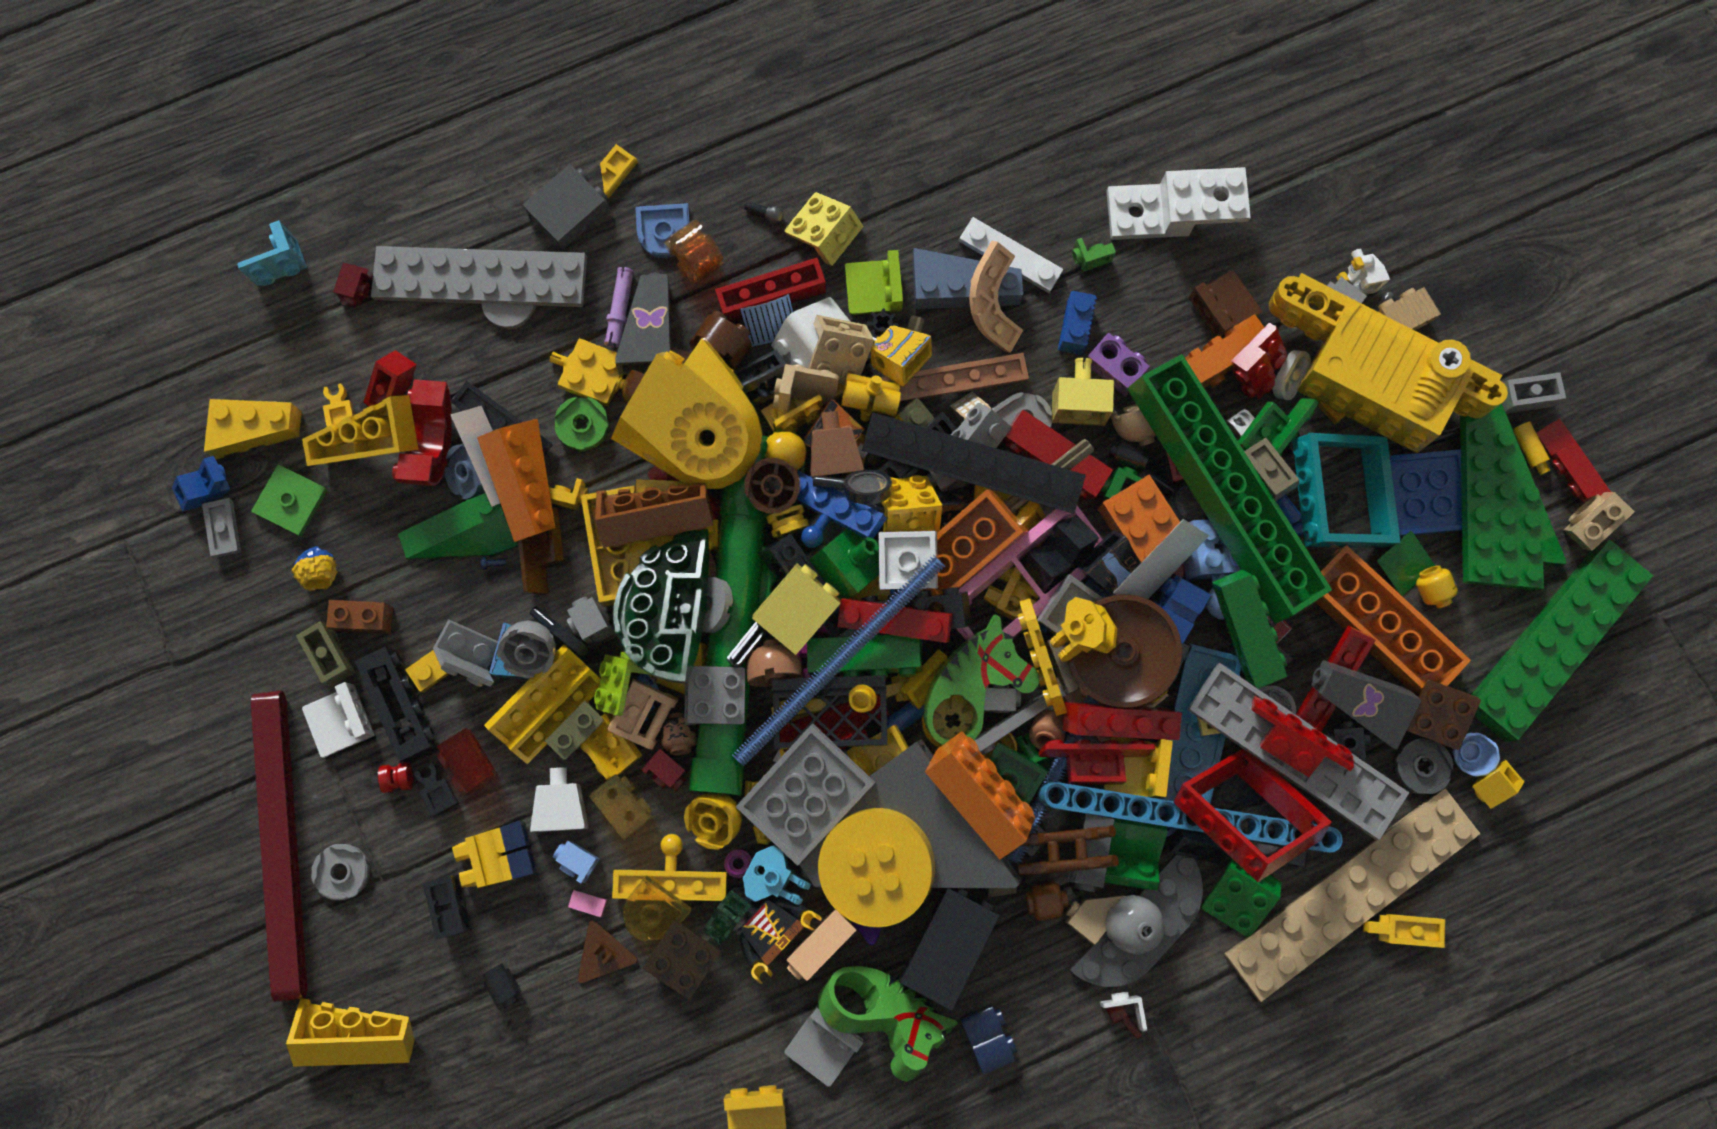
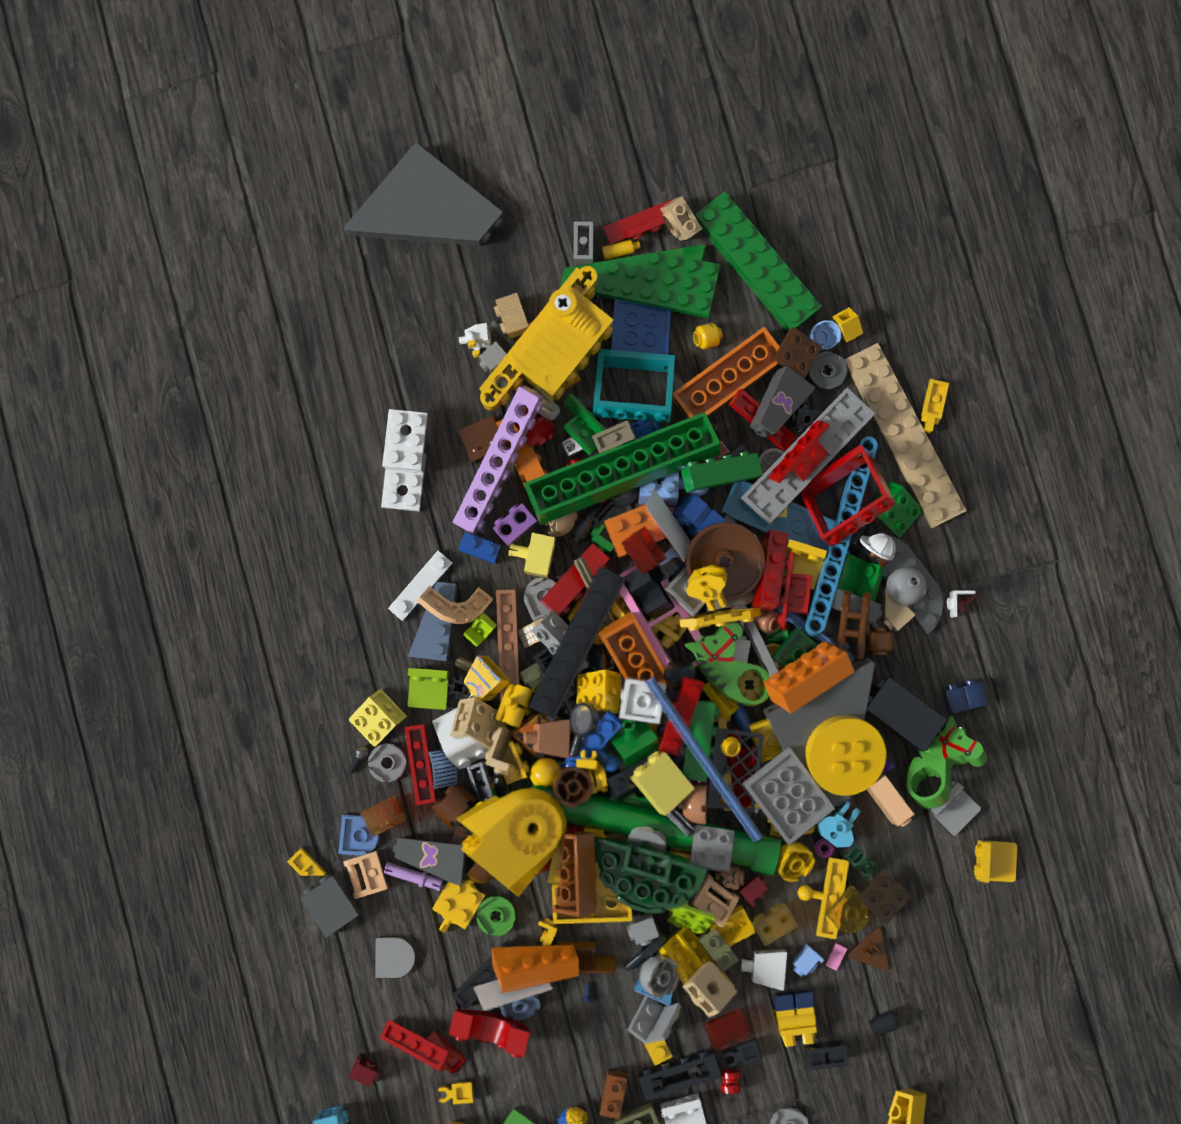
camera: 75 degrees left, 5 degrees up
yellow wedge [302,395,418,466] -> none
light grey plate [371,246,587,307] -> none
green wedge [398,493,519,559] -> none
torso [736,896,822,984] -> none
bright green bracket [1072,238,1116,272] -> none
green sticker [1377,531,1435,596] -> none
none -> dark grey slope [343,142,504,246]
none -> light nougat plate [343,851,388,899]
none -> light grey tile [368,743,407,782]
none -> red plate [380,1020,452,1072]
none -> lavender brick [453,385,545,533]
none -> lime bracket [464,612,497,647]
none -> yellow tile [576,750,600,770]
none -> clear red brick [622,526,667,575]
none -> tan brick [683,961,737,1017]
none -> white piece [860,533,896,567]

